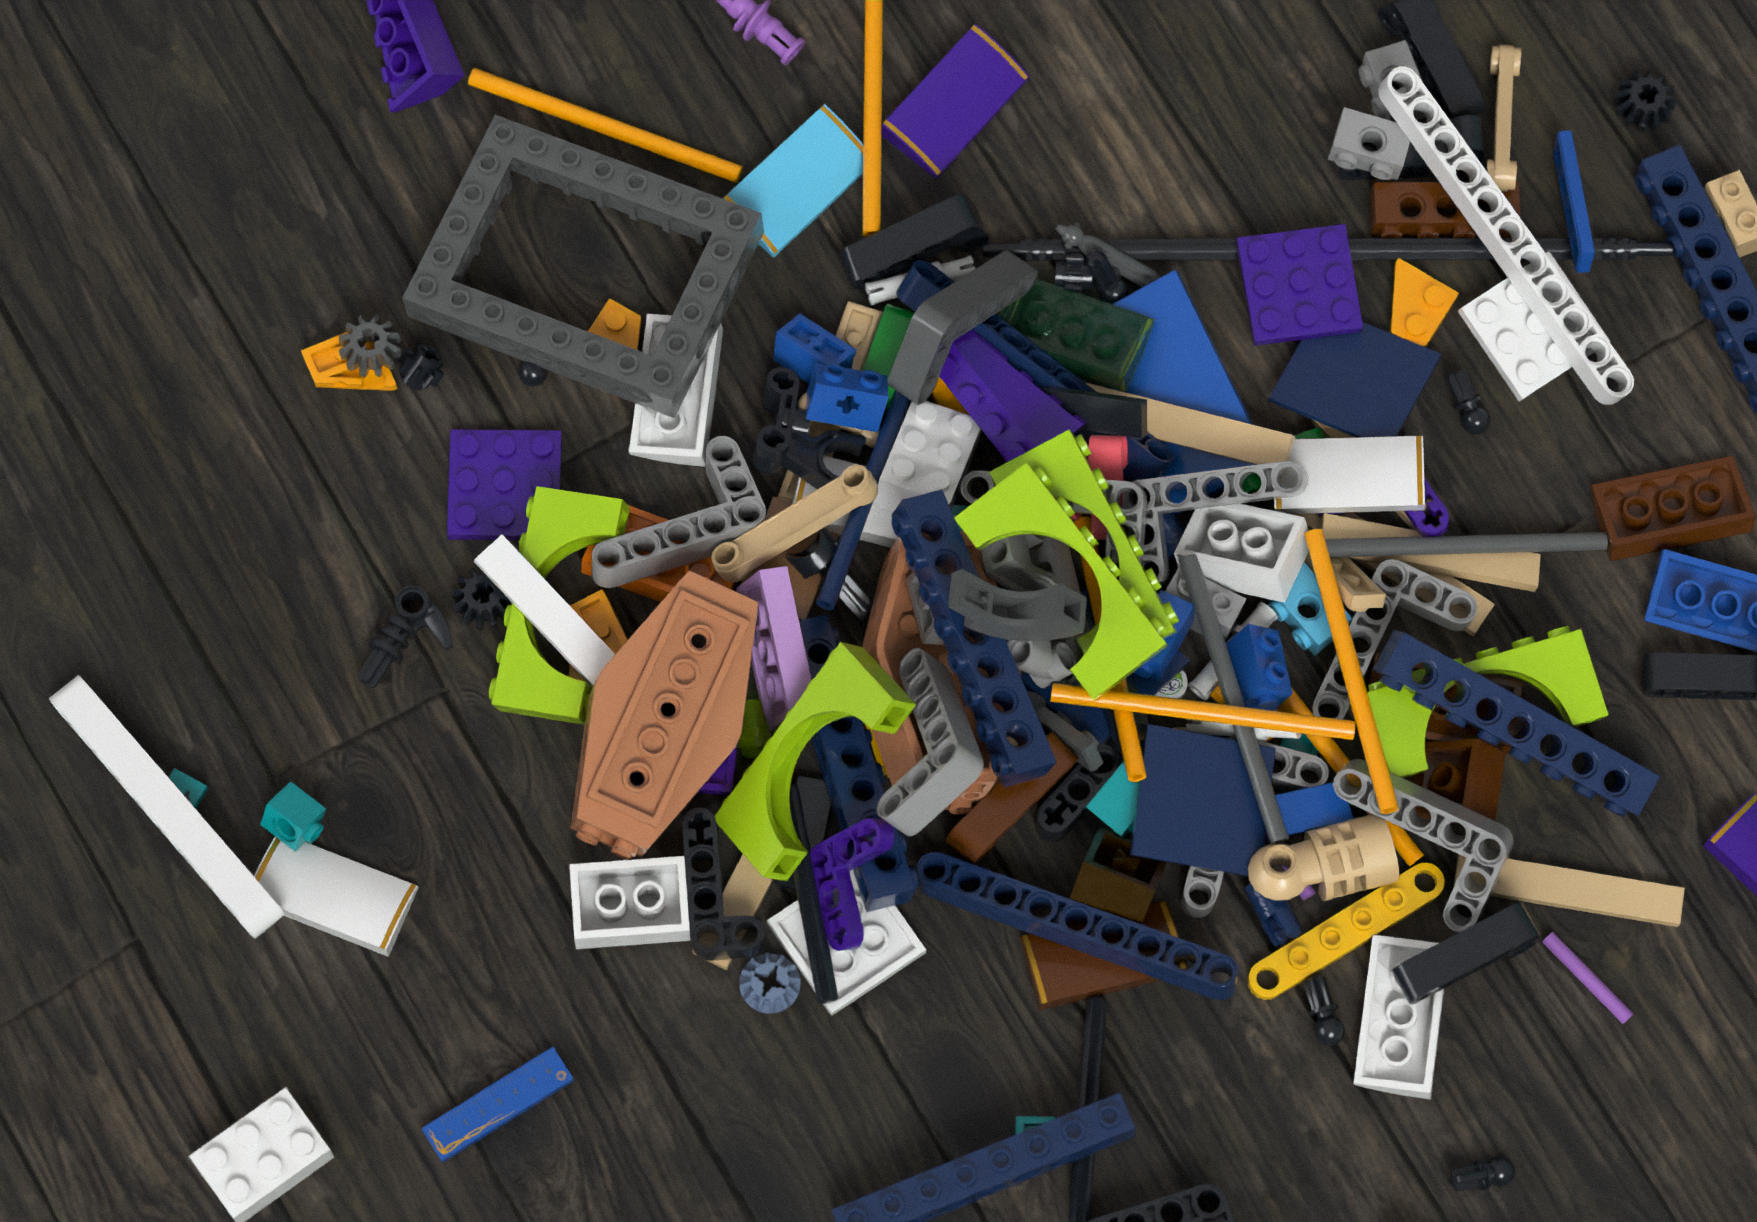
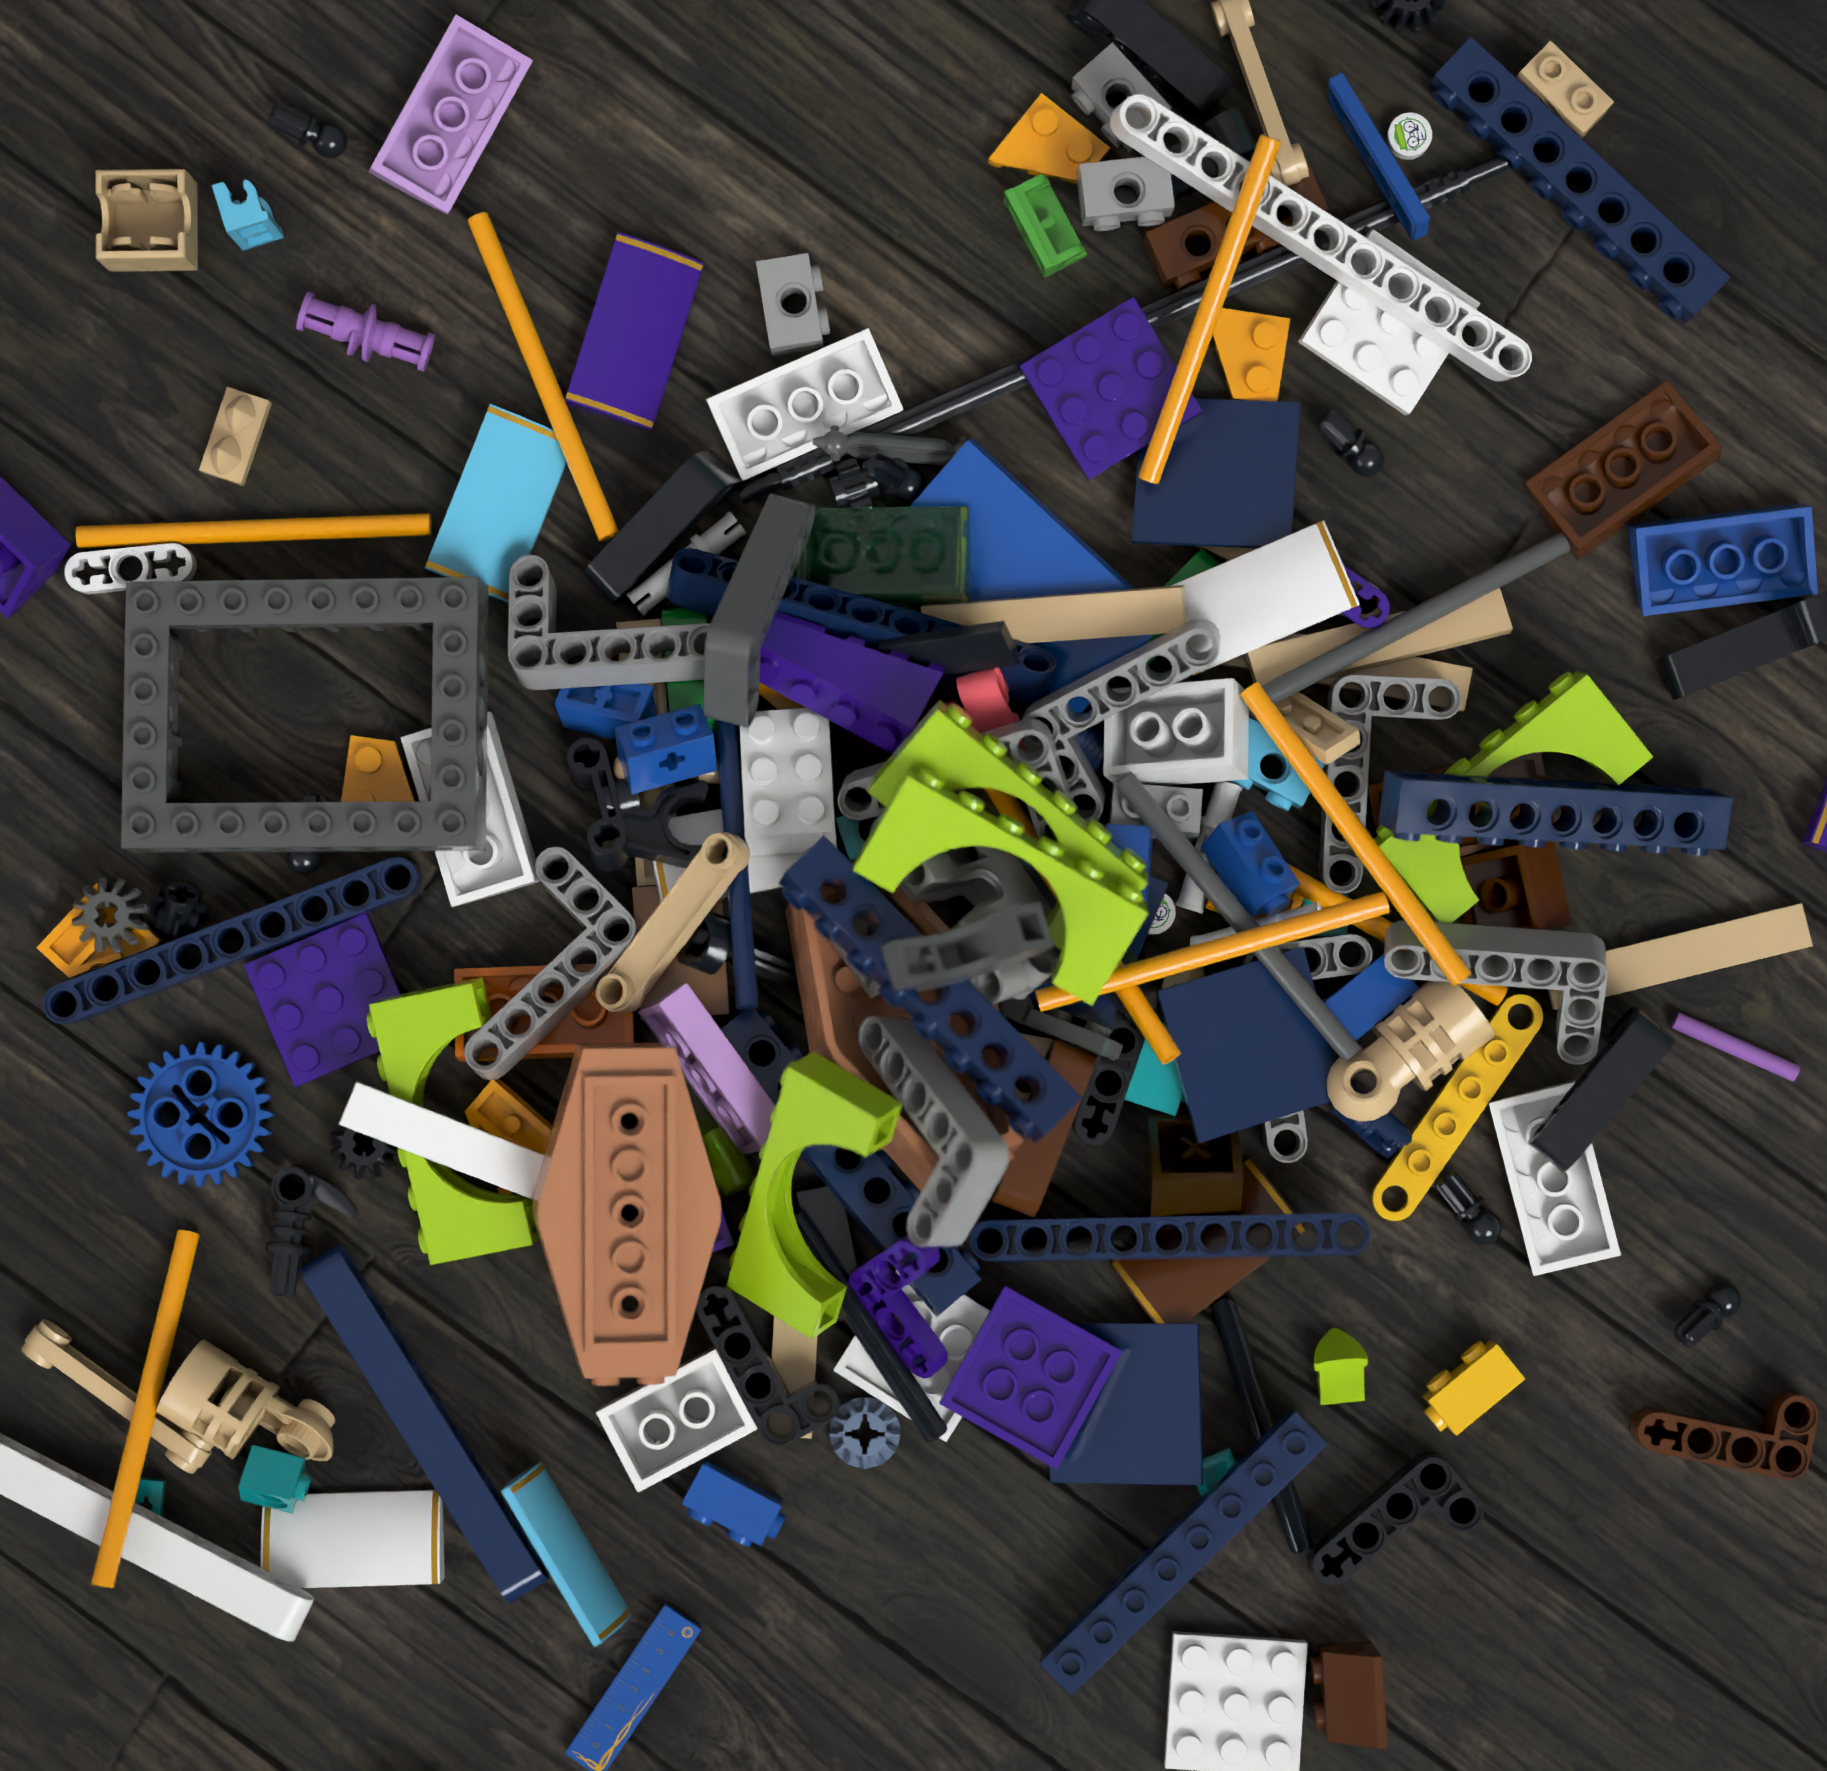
camera: 20 degrees left, 15 degrees up
none -> tan piece [21,1319,214,1474]
none -> dark blue beam [42,857,423,1024]
none -> white beam [65,543,197,594]
none -> light orange piece [91,1230,200,1589]
none -> blue gear [127,1042,275,1187]
none -> tan cylinder [156,1340,335,1461]
none -> tan tile [199,387,272,486]
none -> dark blue beam [300,1244,549,1603]
none -> medium azure slope [501,1461,632,1647]
none -> light grey beam [508,555,711,690]
none -> blue brick [682,1459,786,1547]
none -> white slope [706,328,904,481]
none -> light grey brick [756,253,830,356]
none -> dark purple plate [939,1284,1123,1469]
none -> light orange wing [988,93,1110,184]
none -> bright green hinge [1004,174,1087,278]
none -> dark blue piece [1050,1323,1203,1485]
none -> light orange piece [1138,134,1282,484]
none -> lime tile [1314,1328,1368,1405]
none -> tile [1386,113,1432,160]
none -> yellow brick [1422,1340,1525,1436]

